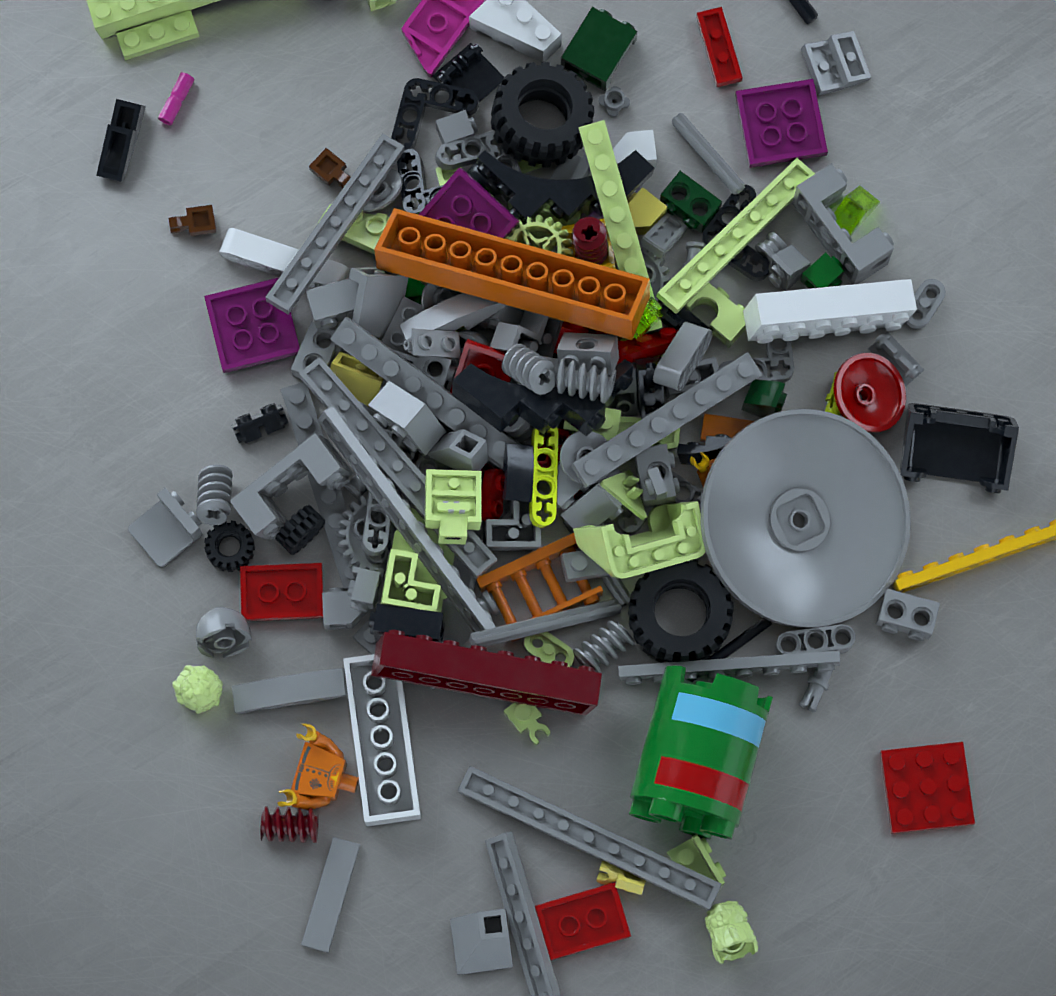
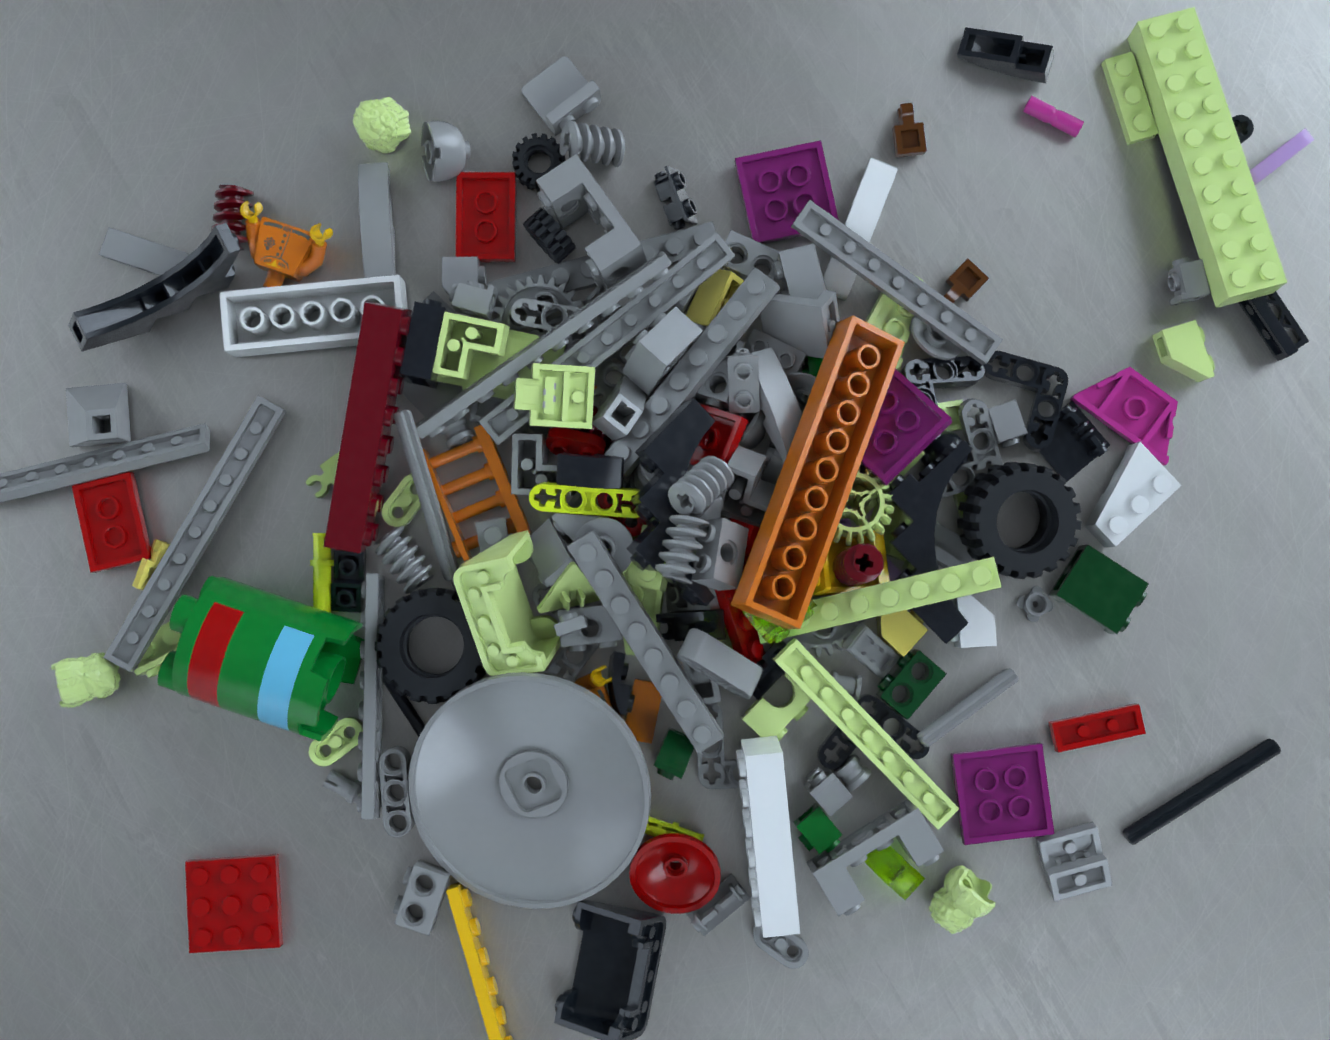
camera: 90 degrees right, 10 degrees up
none -> black arch [68,223,240,352]
none -> yellowish green plate [309,717,363,767]
none -> neon yellow pin [310,533,334,613]
none -> black slope [331,549,366,613]
none -> yellowish green hair [929,865,995,934]

